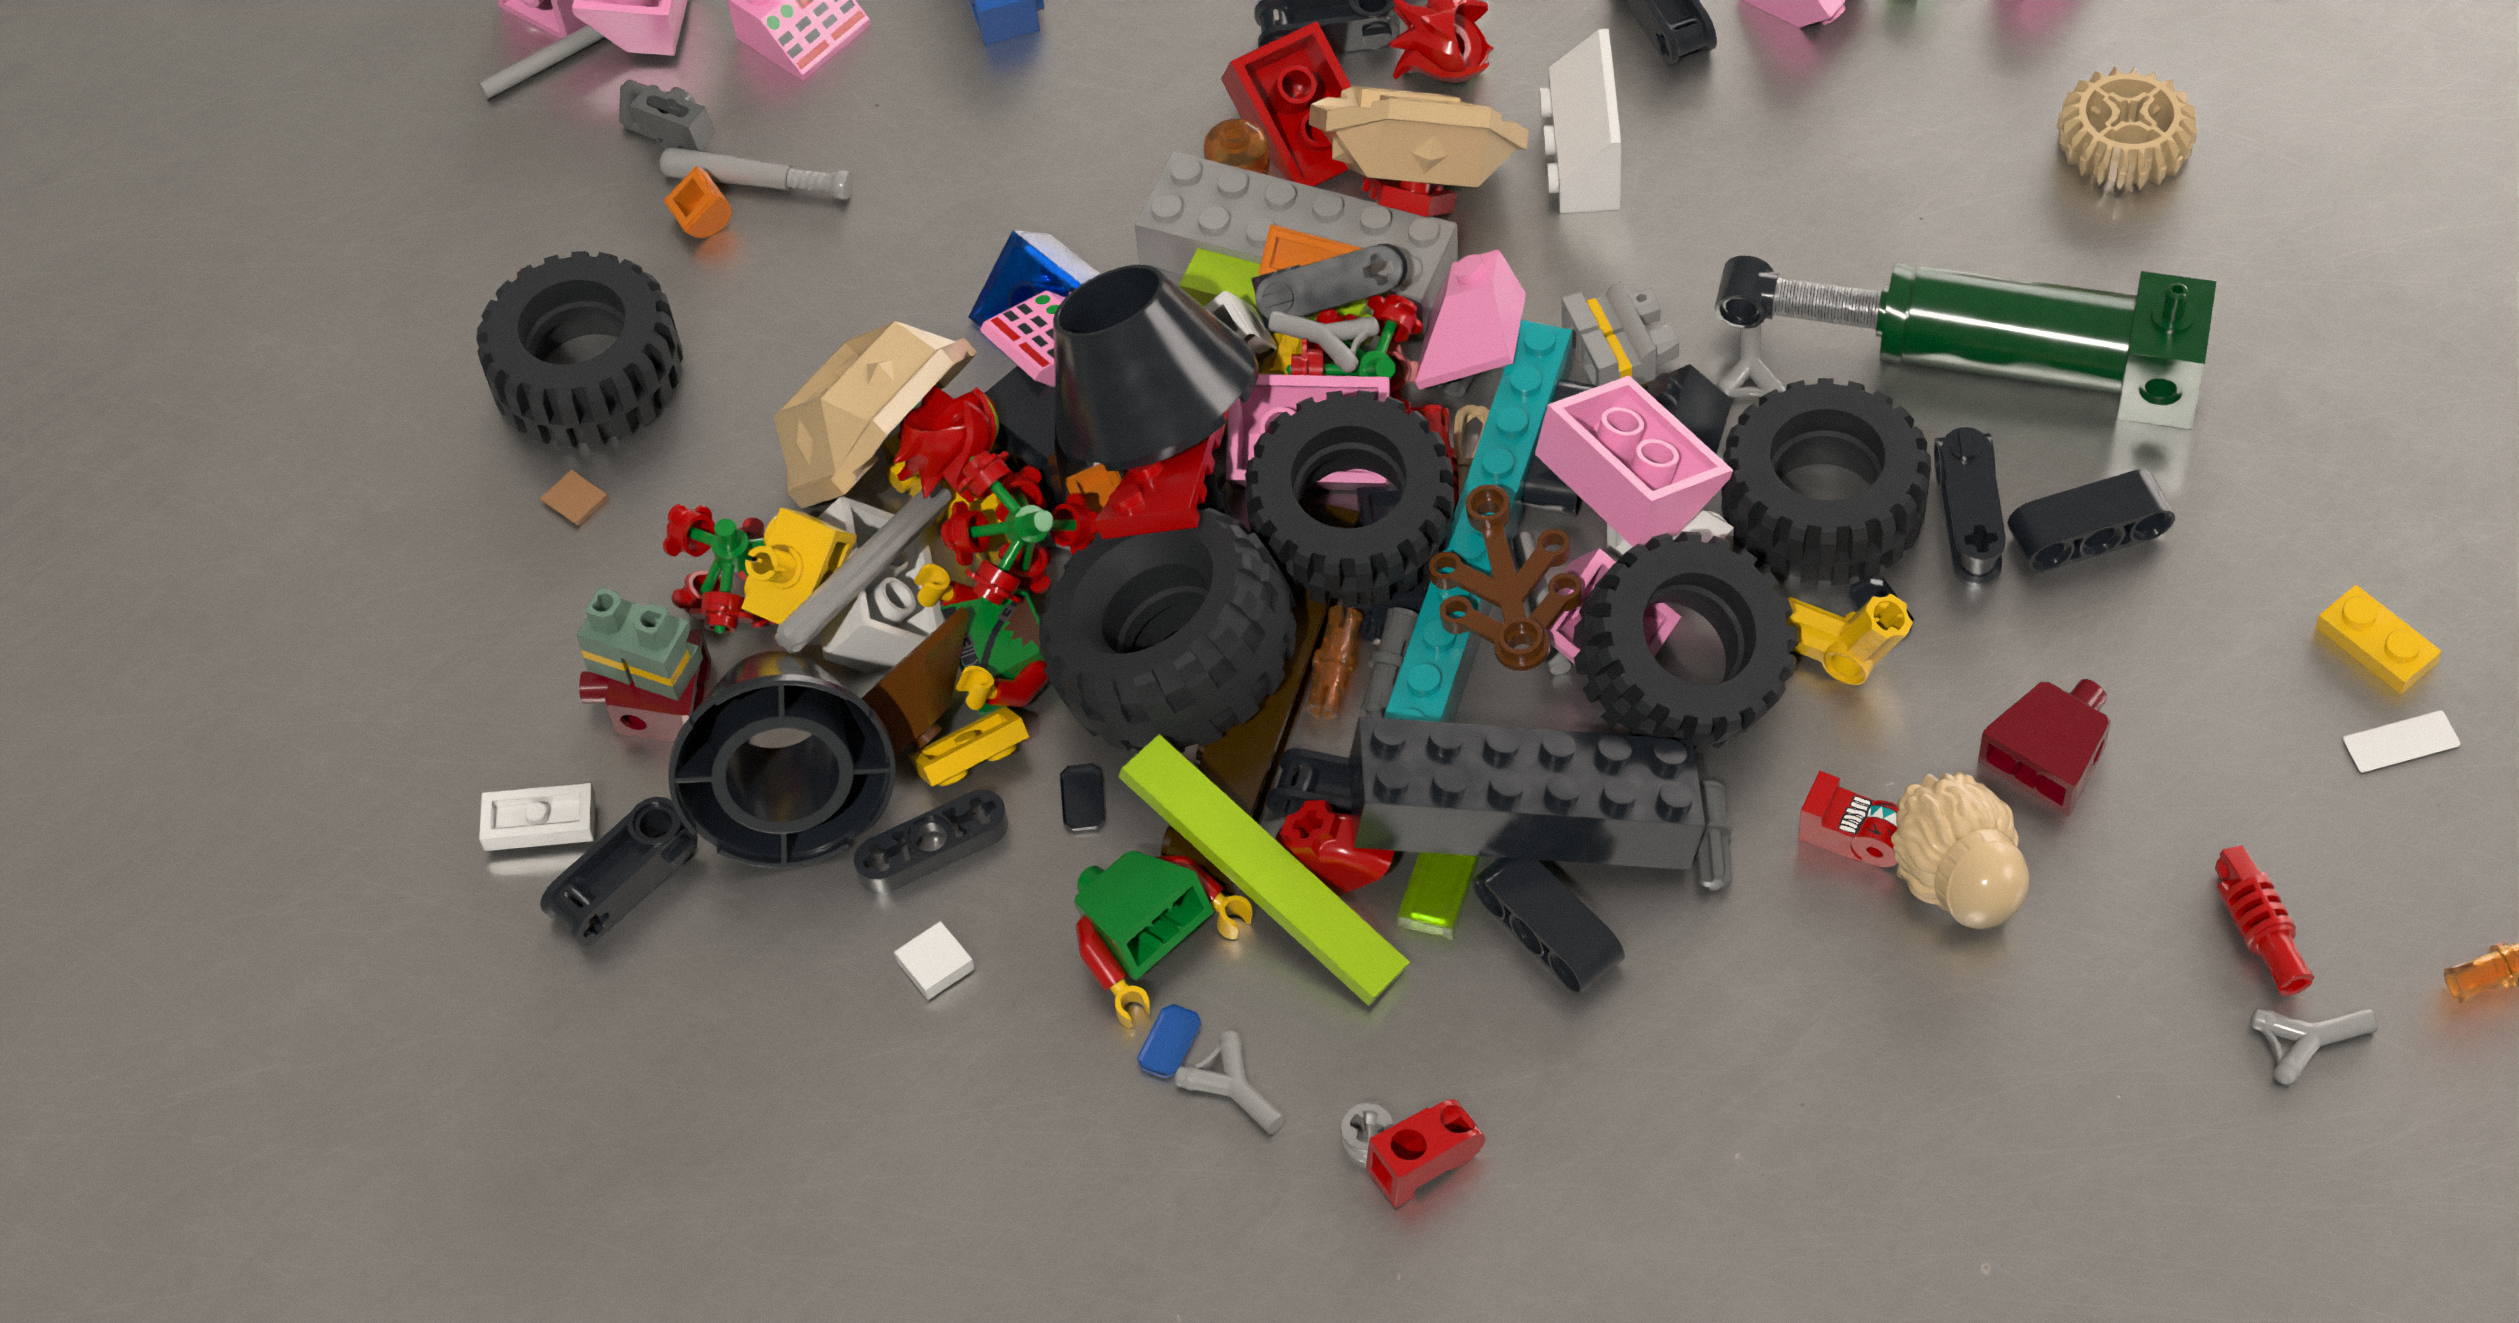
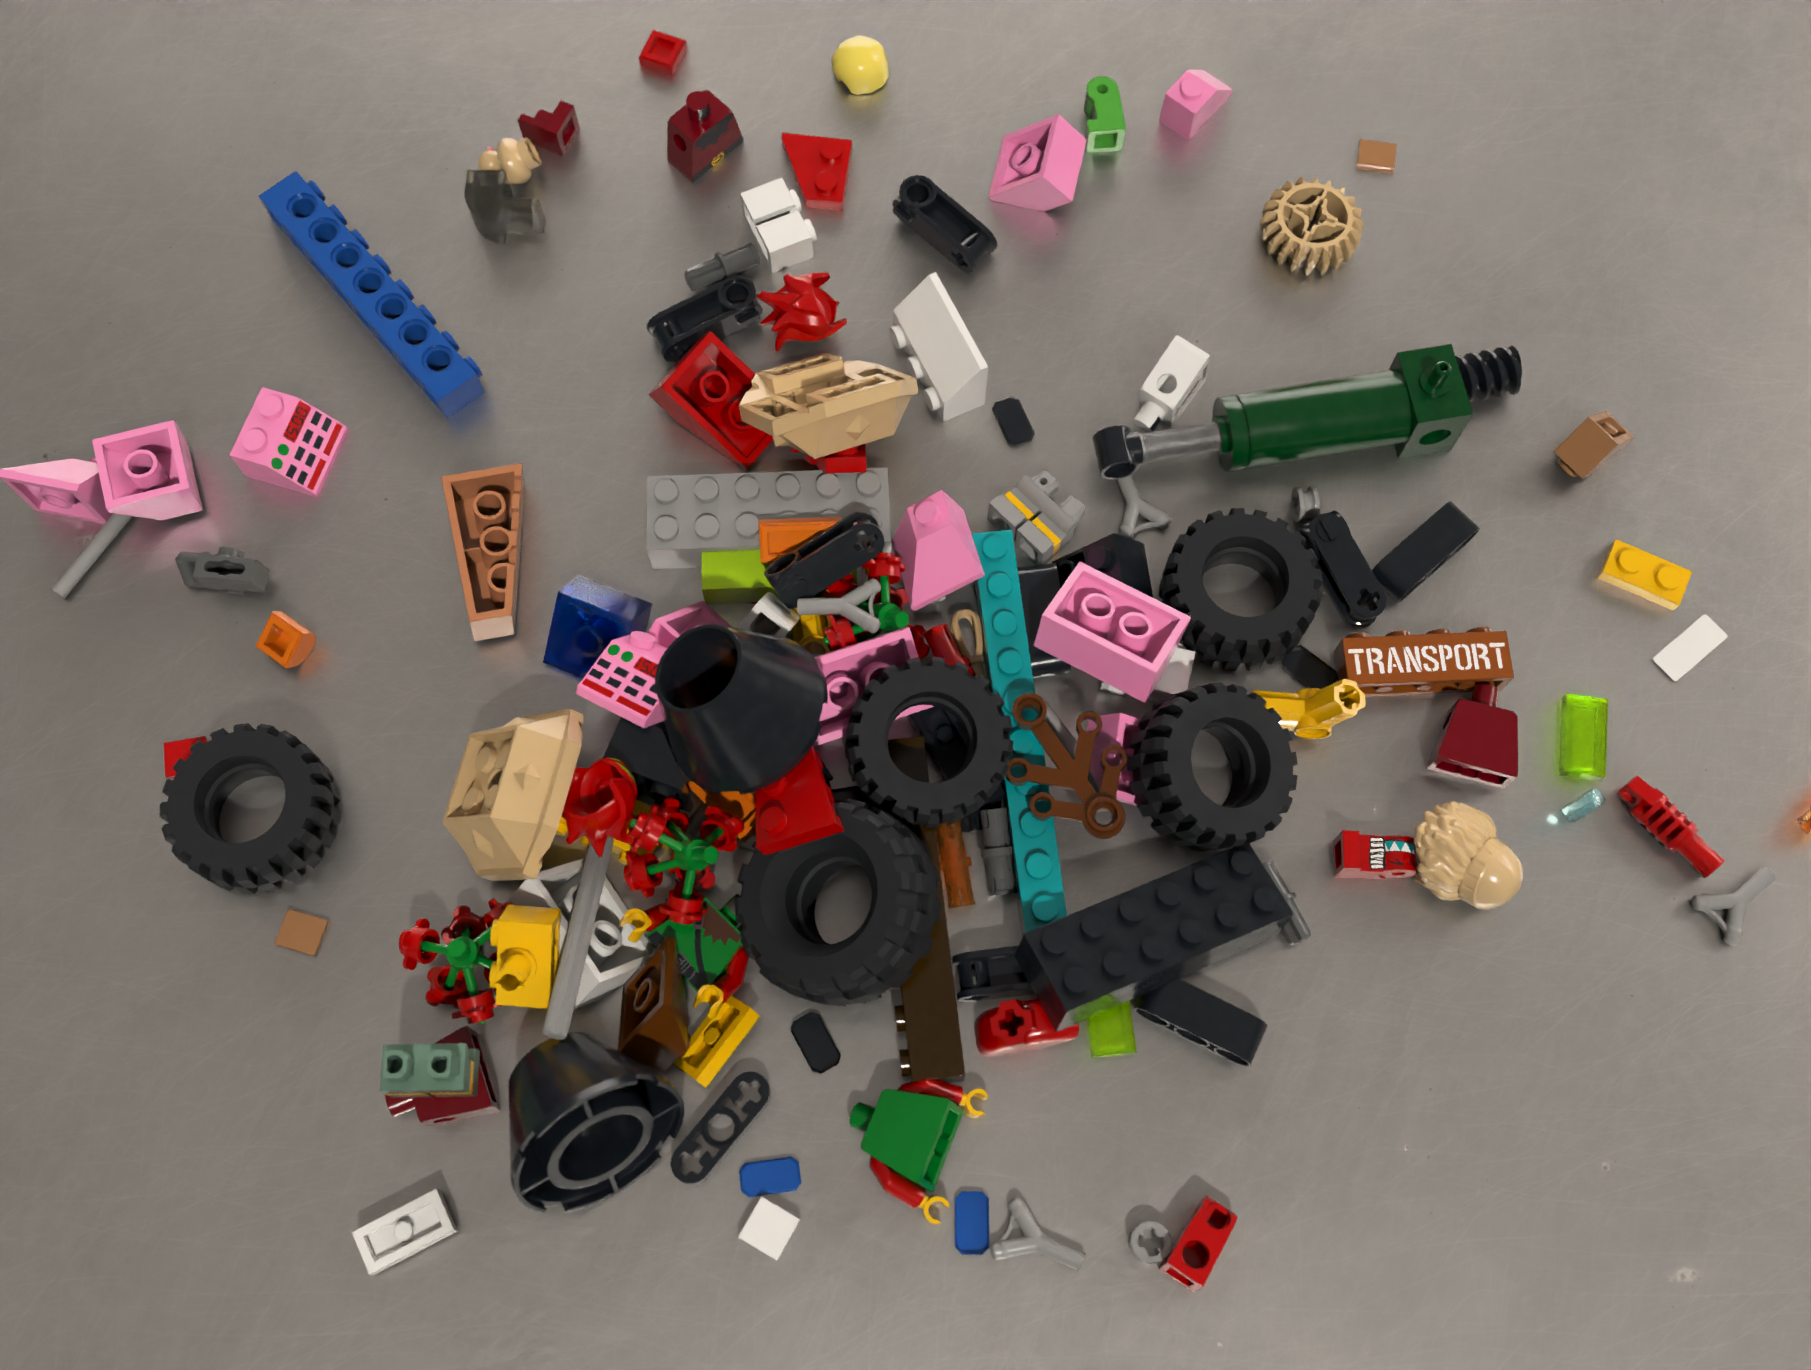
camera: 30 degrees left, 15 degrees up
black piece [540,797,698,945] -> none
light grey piece [659,147,853,200] -> none
lime tile [1118,734,1410,1006] -> none
clear orange head [1203,119,1270,175] -> none
none -> nougat wedge [441,463,525,642]
none -> blue piece [739,1156,801,1197]
none -> black piece [992,396,1035,447]
none -> white torso [1133,335,1210,433]
none -> light grey bush [1291,486,1320,523]
none -> dark orange brick [1333,627,1514,697]
none -> medium nougat piece [1356,139,1397,174]
none -> black piece [1455,345,1522,403]
none -> medium nougat slope [1553,411,1635,479]
none -> clear neon green tile [1559,693,1608,781]
none -> clear light blue tile [1560,787,1606,823]

